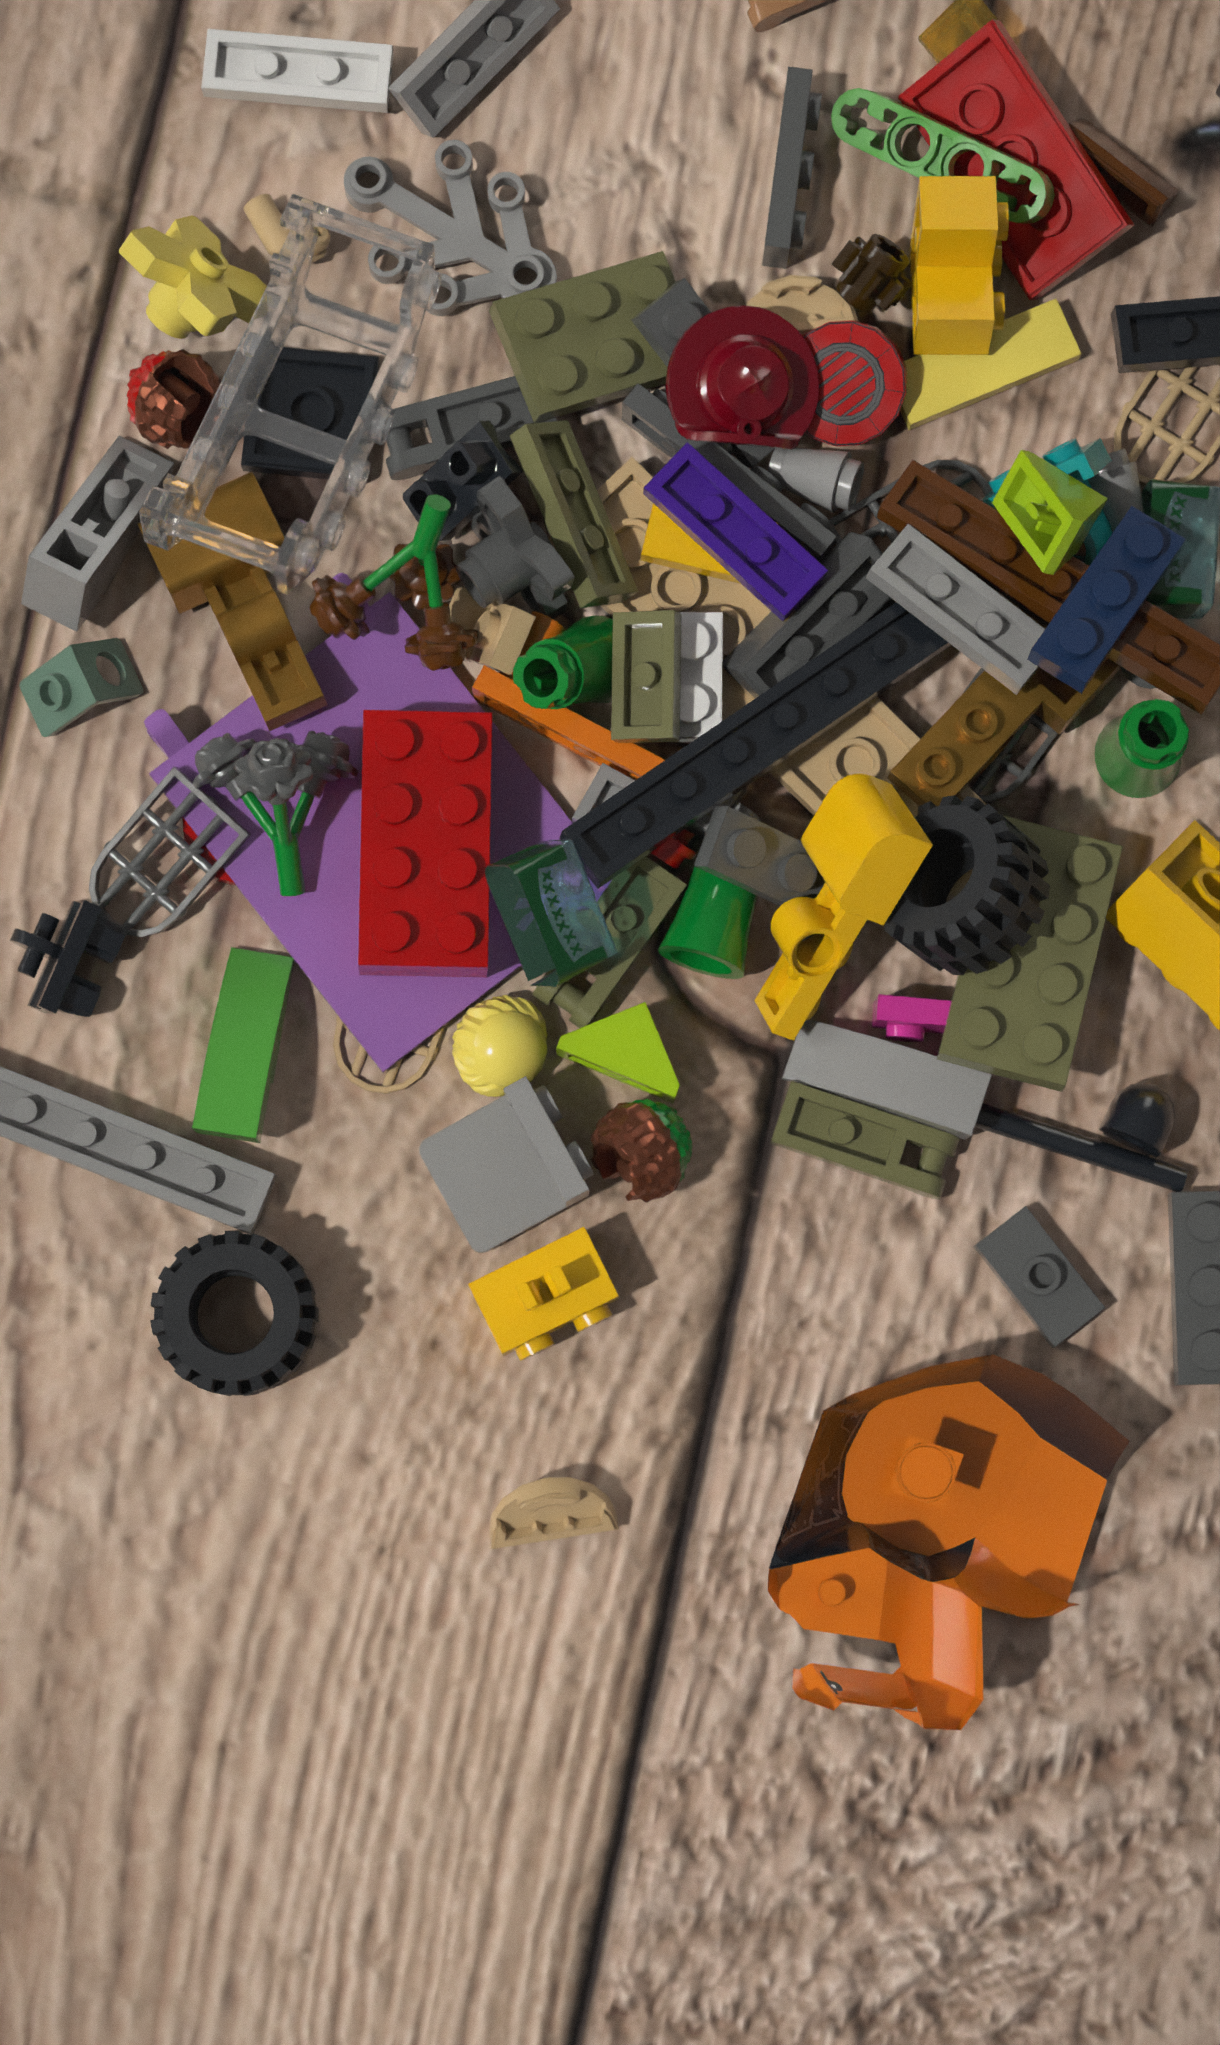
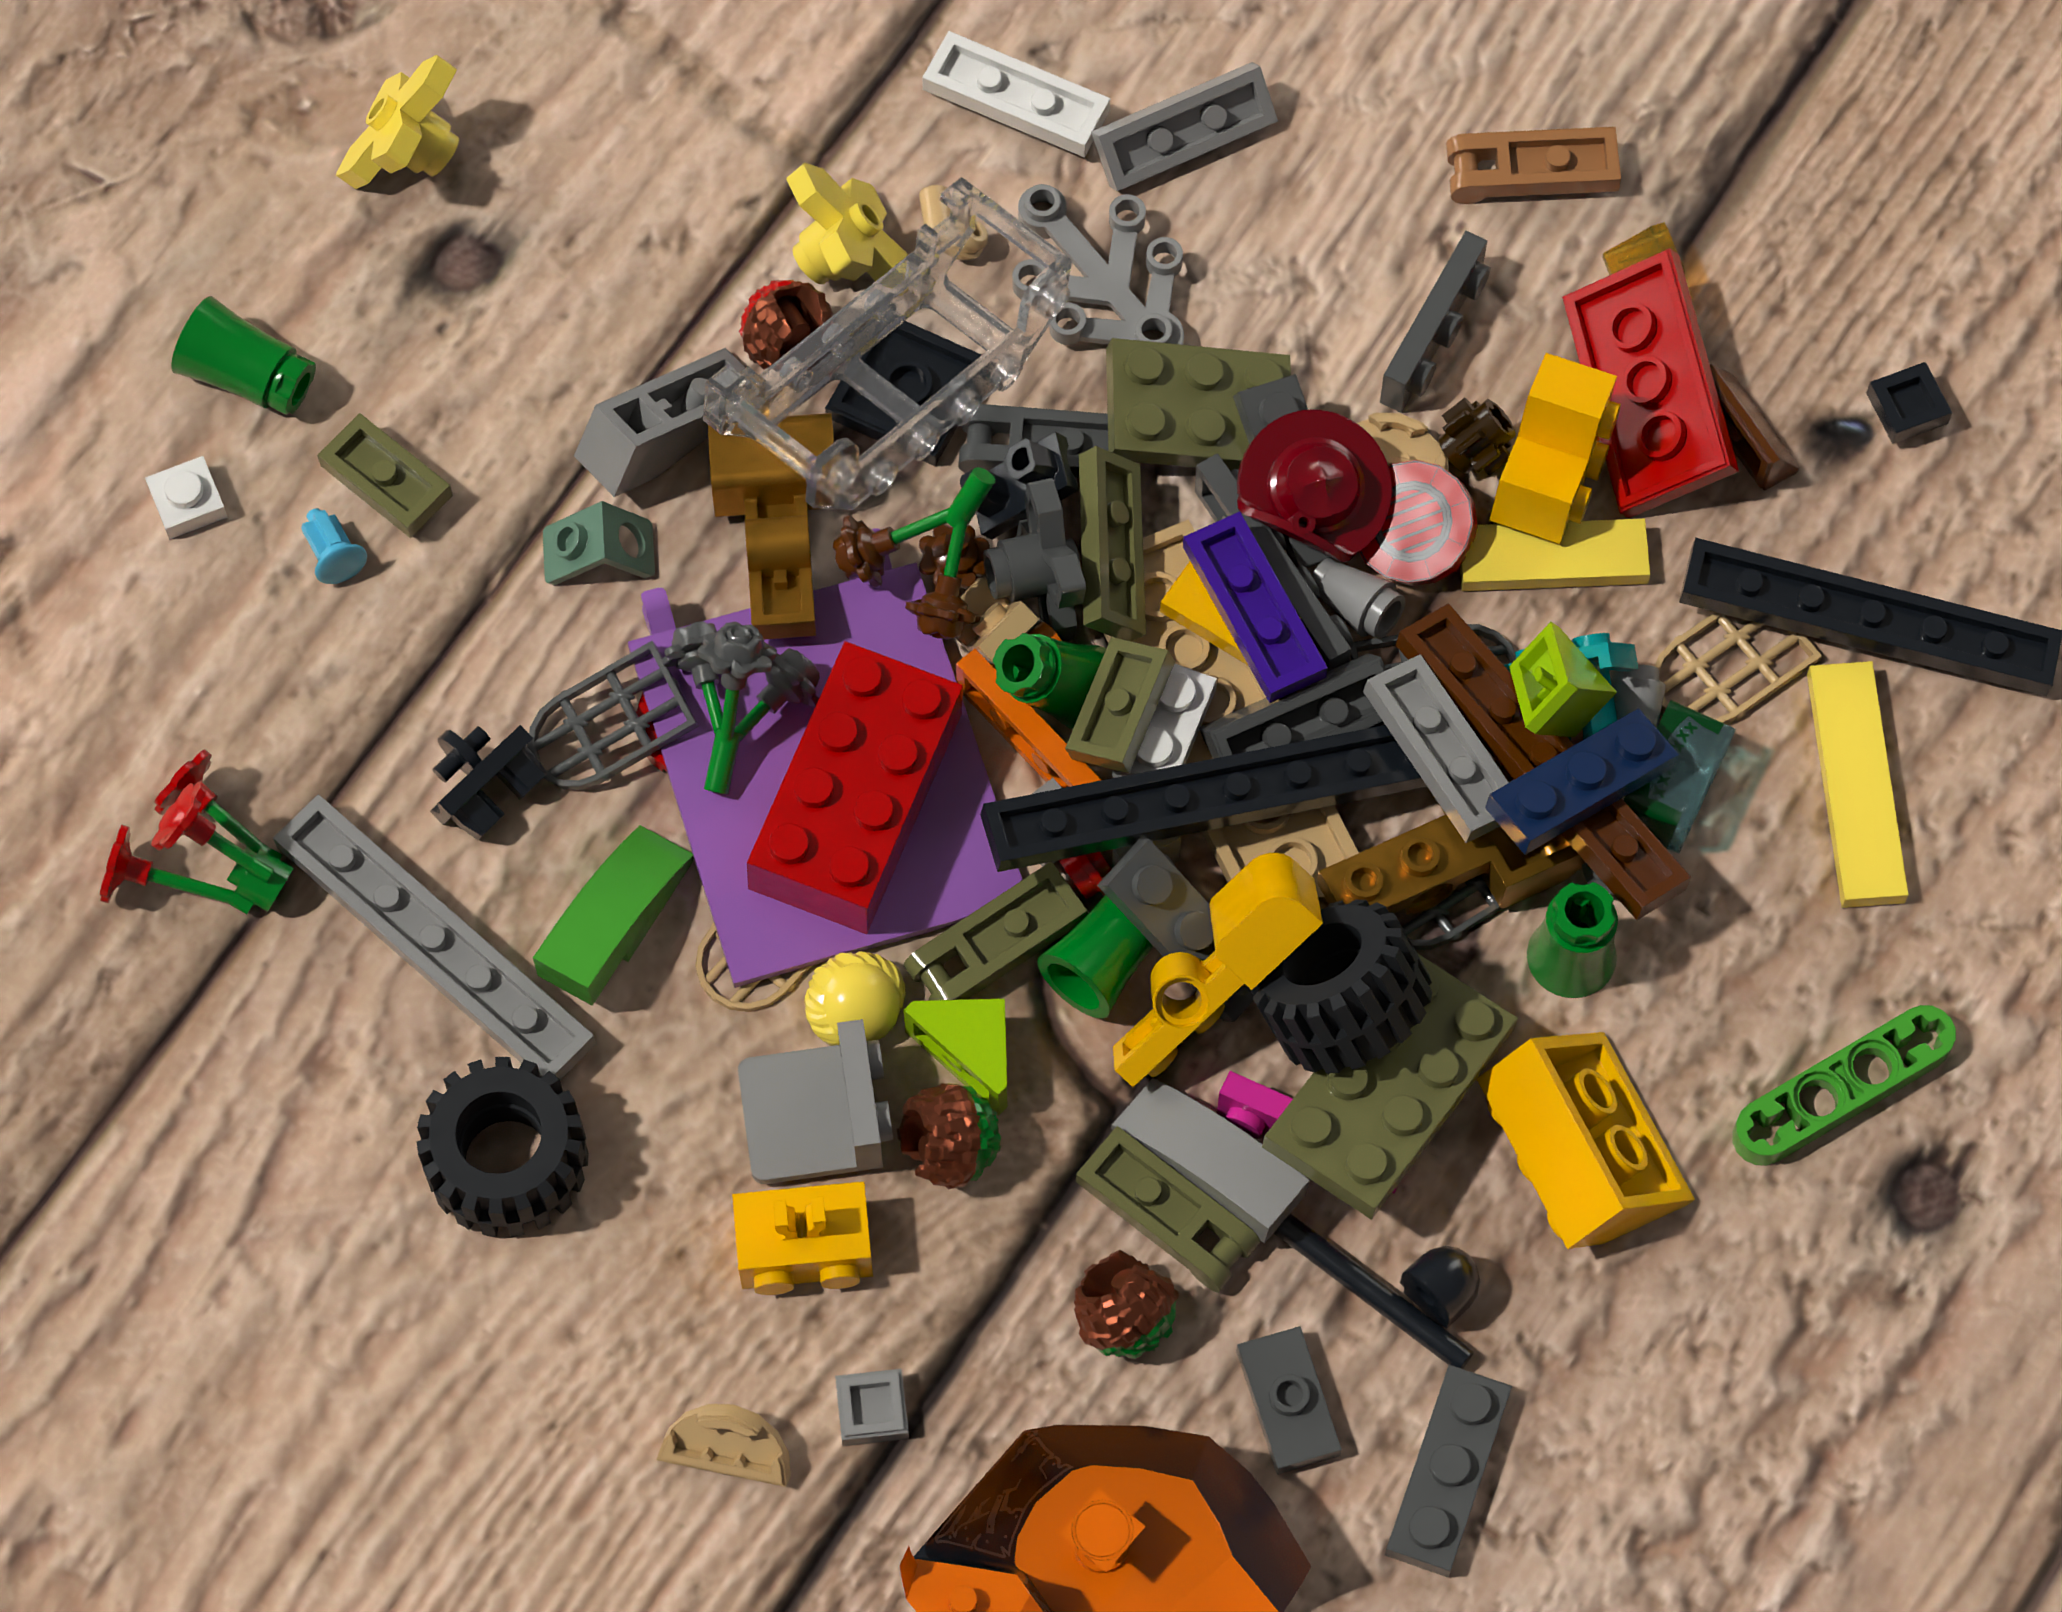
camera: 25 degrees right, 15 degrees down
clear light blue piece [485,839,618,987] -> none
bright green beam [831,88,1055,224] -> none
none -> light grey tile [835,1369,909,1446]
none -> copper piece [1074,1250,1179,1359]

